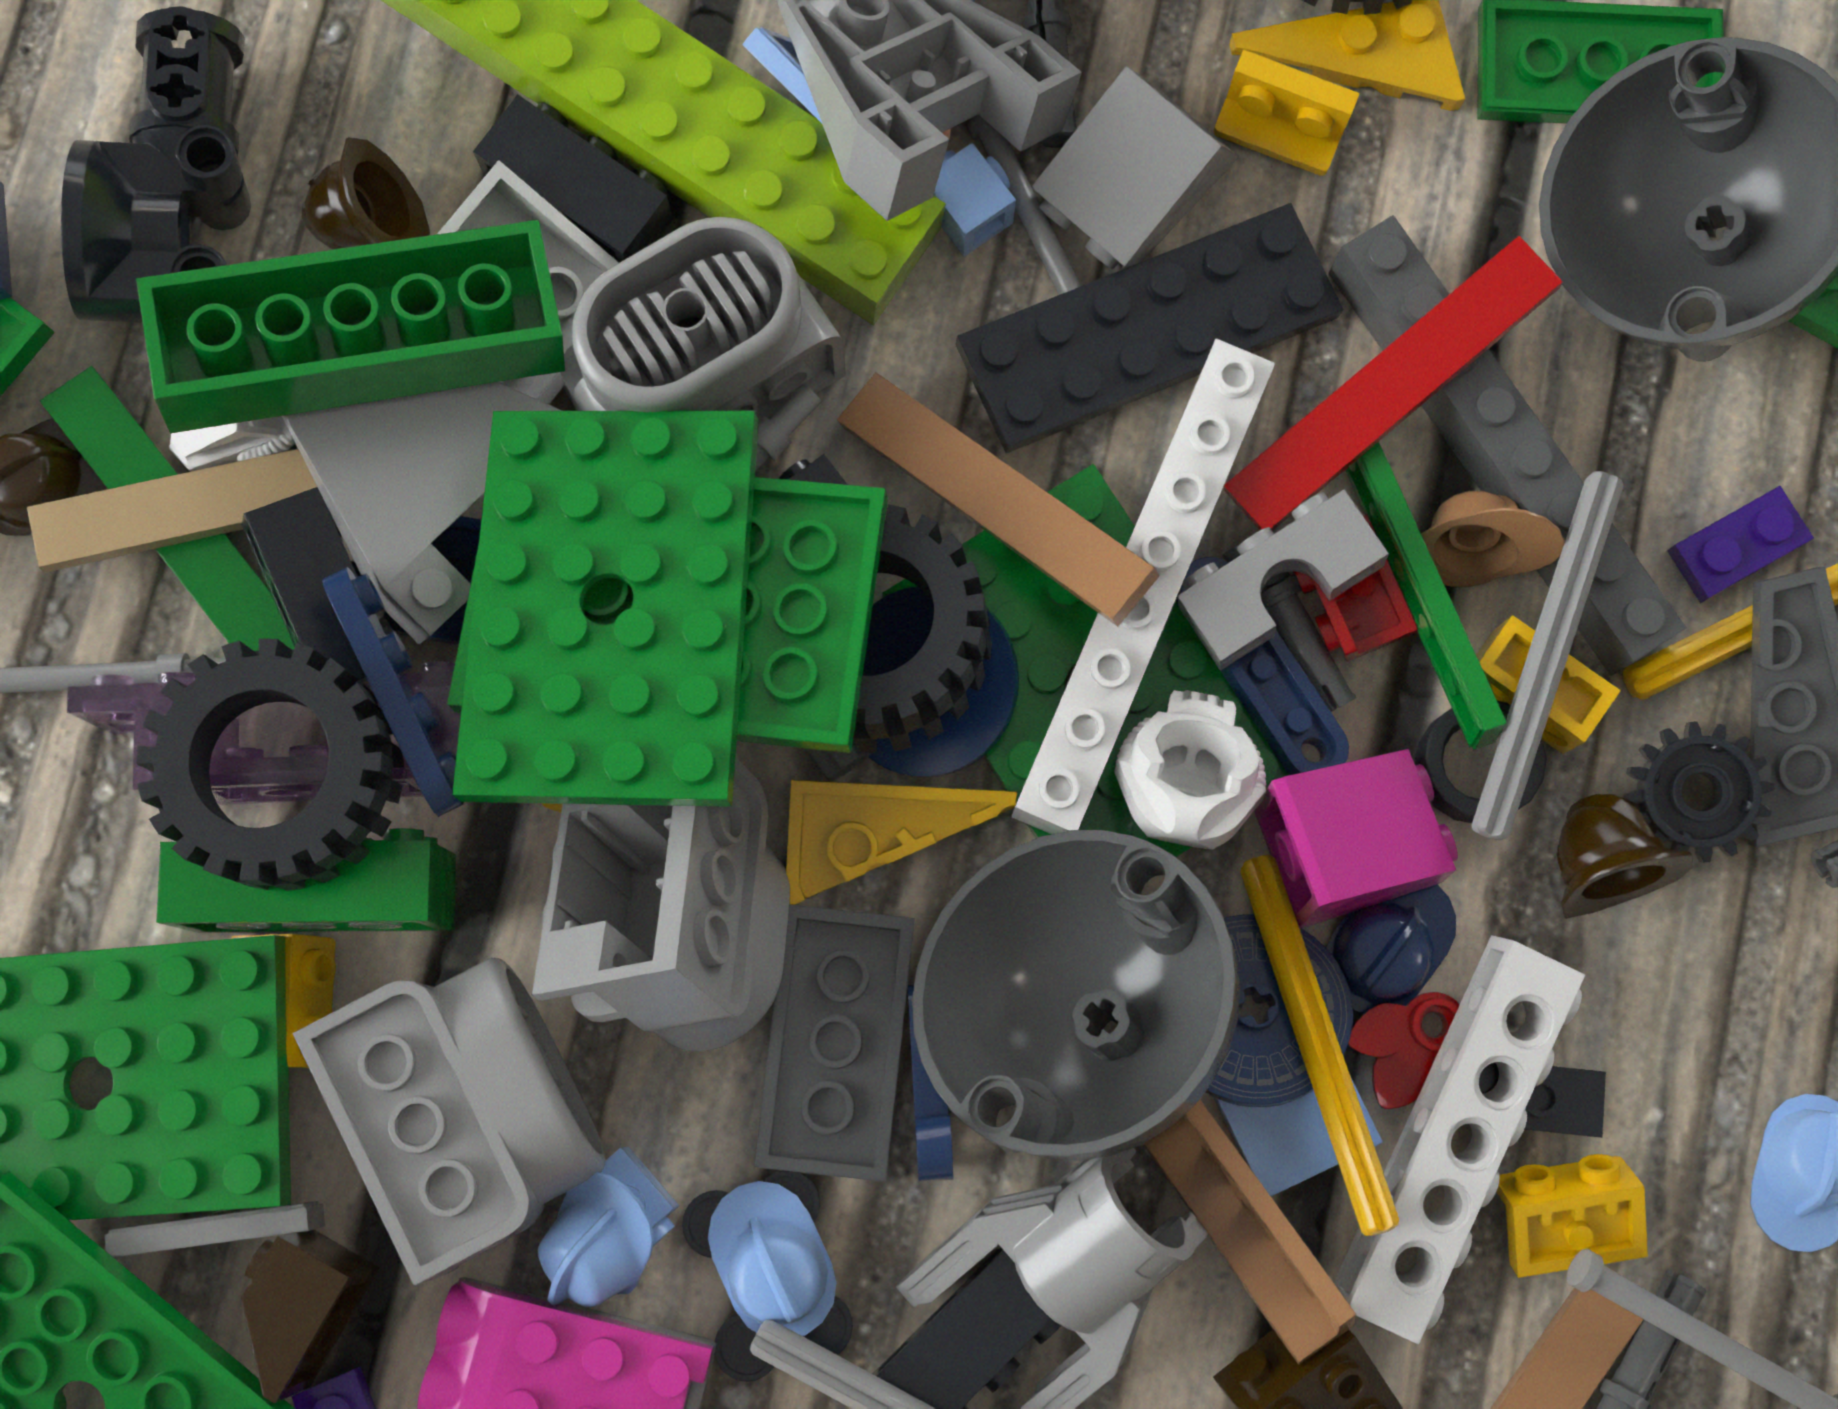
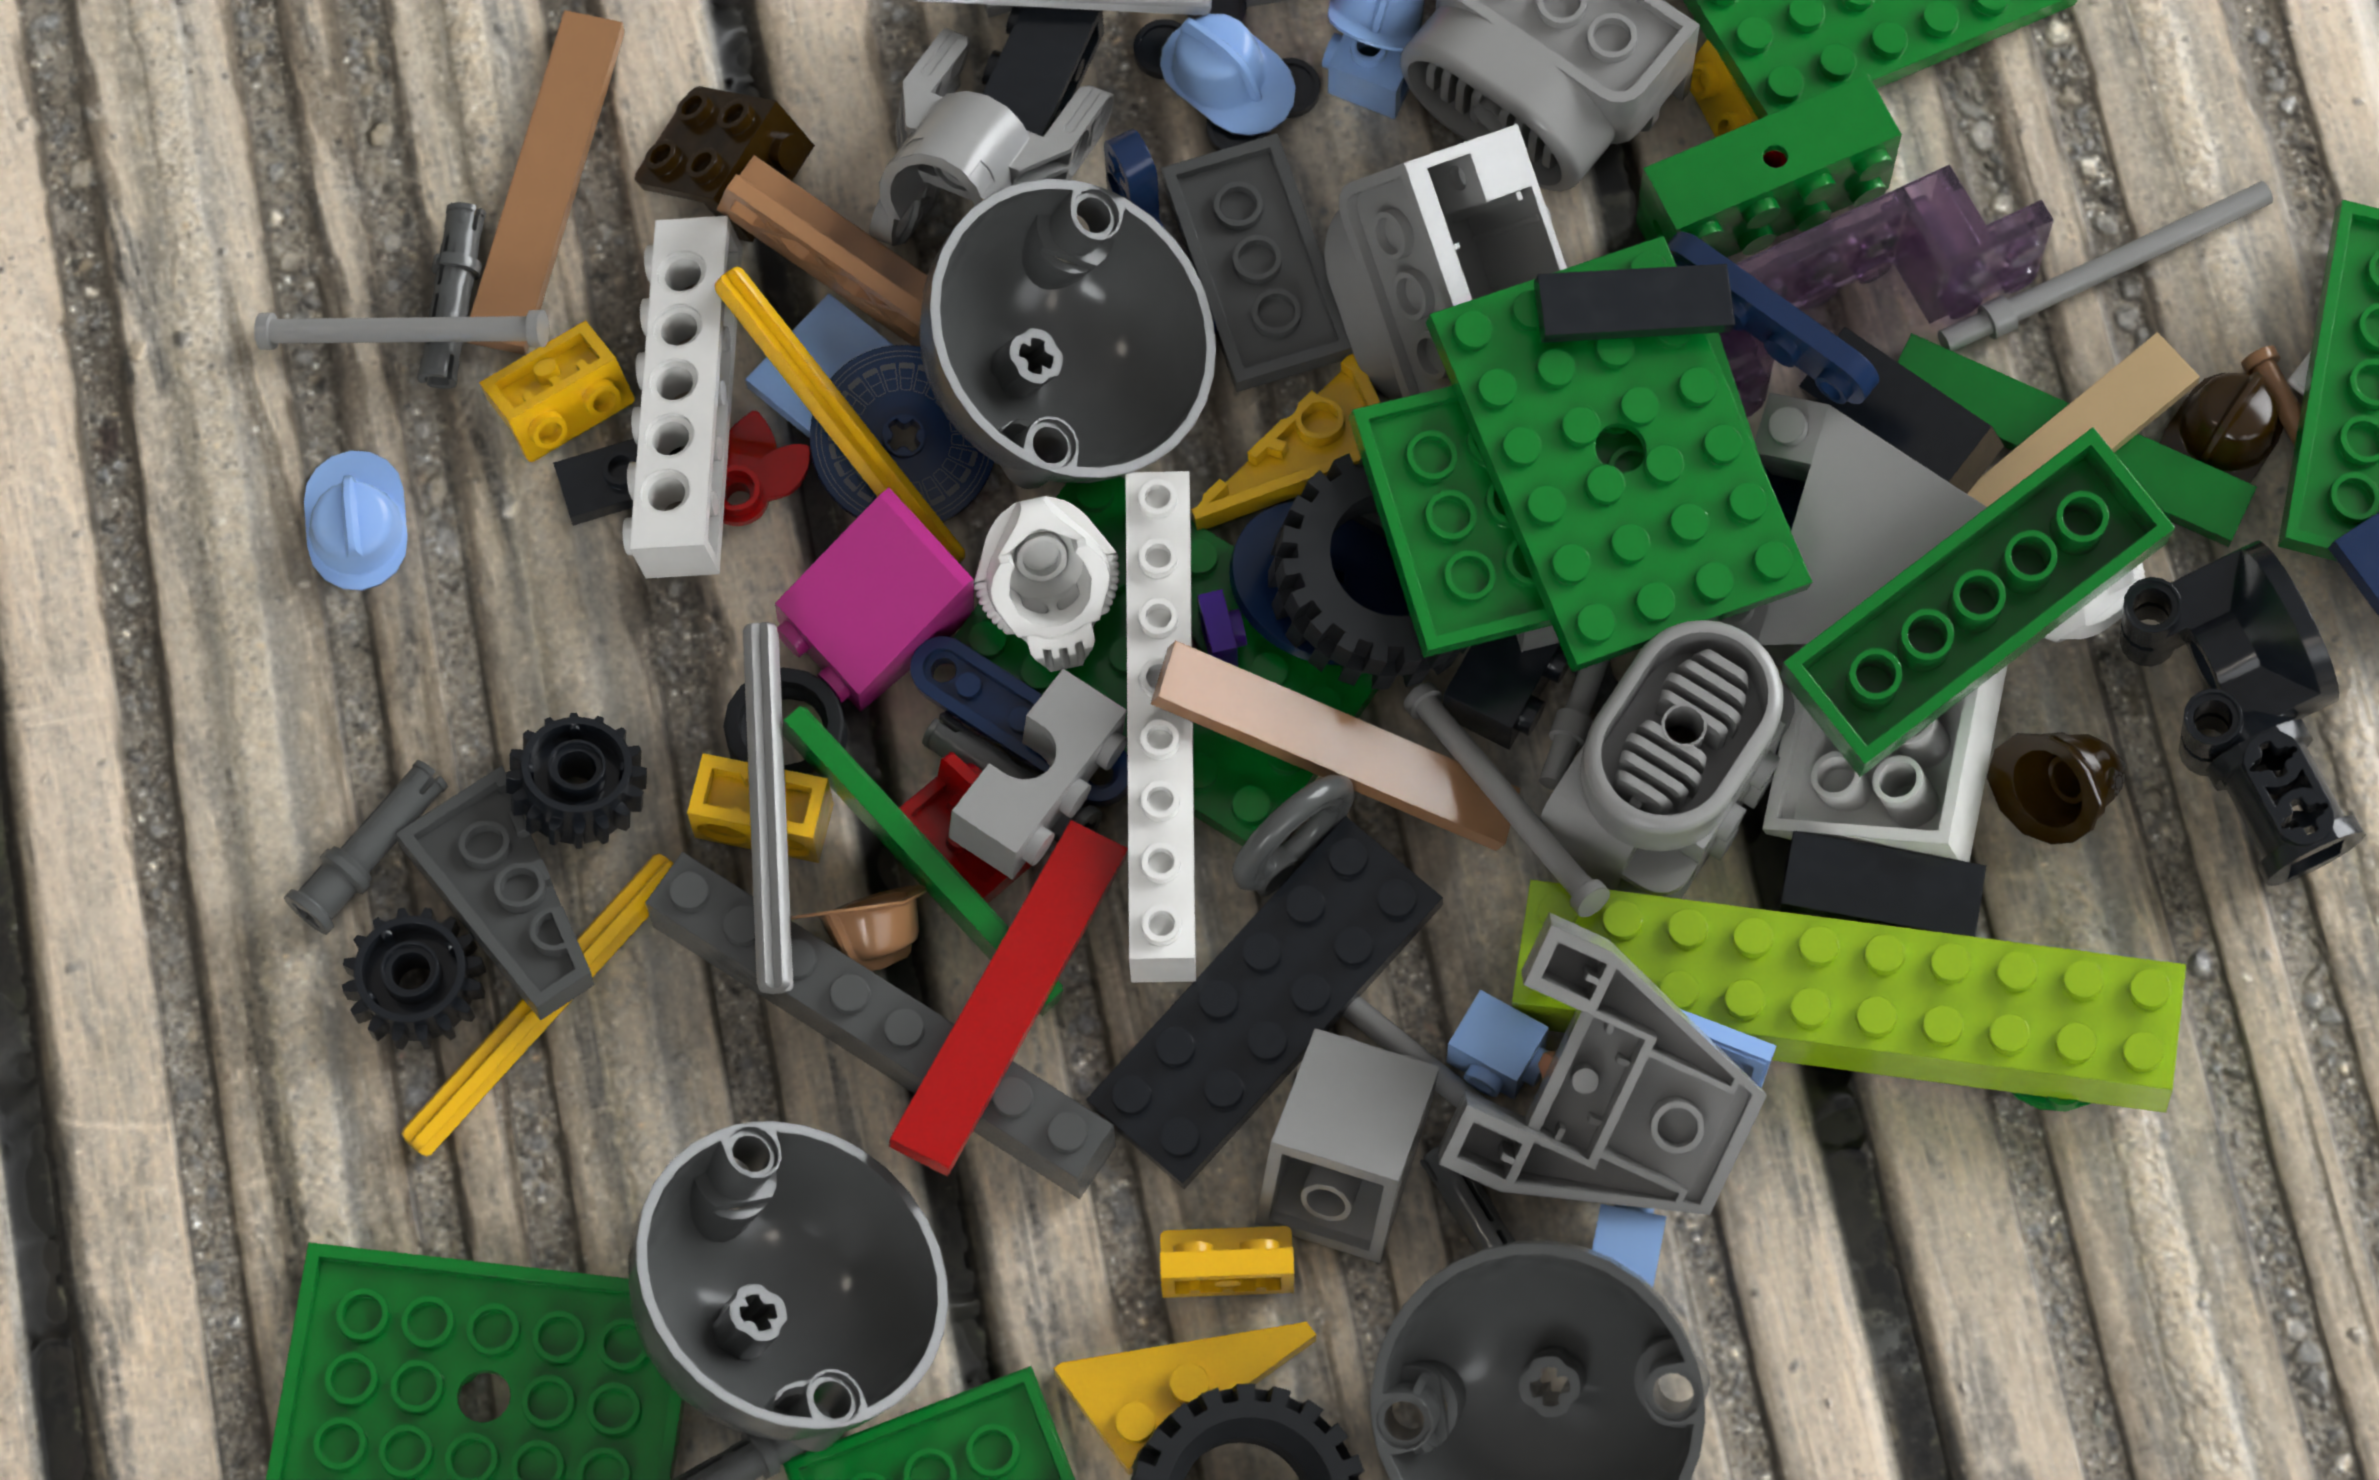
camera: 160 degrees right, 10 degrees down
black tyre [136,638,404,891] -> none
dark blue piece [1326,884,1456,1014] -> none
dark brown piece [1556,794,1693,919] -> none
dark purple plate [1667,486,1814,603] -> none
none -> dark purple plate [1198,589,1247,667]
none -> dark grey piece [1232,775,1355,897]
none -> light grey bar [1404,682,1610,917]
none -> black tile [1534,264,1735,343]

